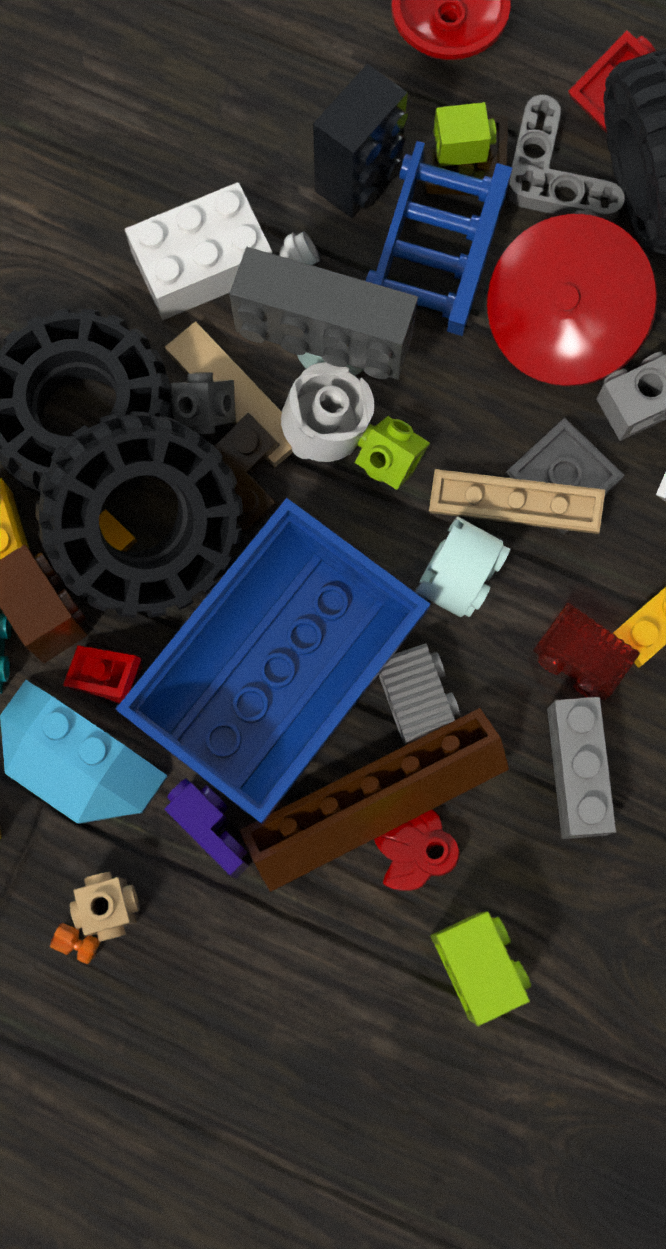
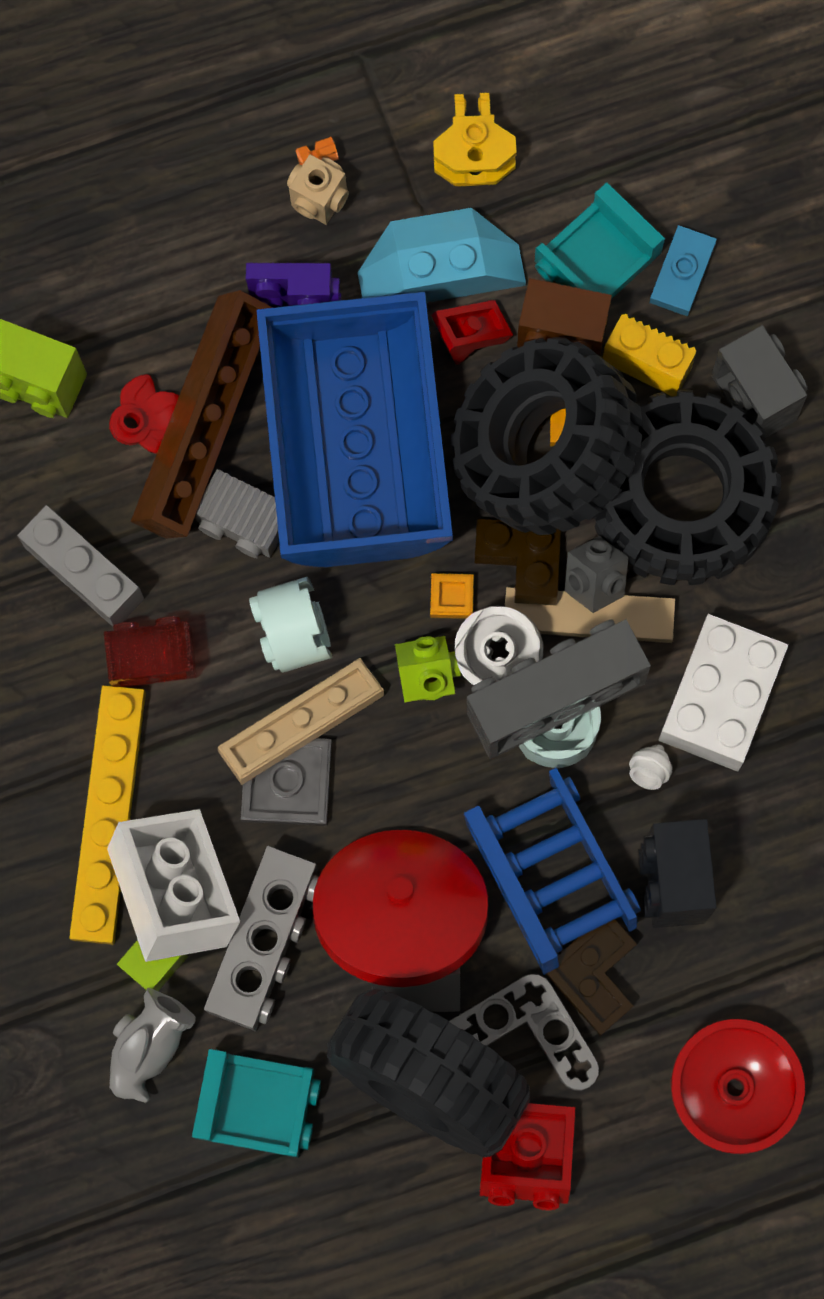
camera: 140 degrees right, 0 degrees up
lime brick [433,102,496,167] -> none
none -> light orange tile [430,573,474,619]

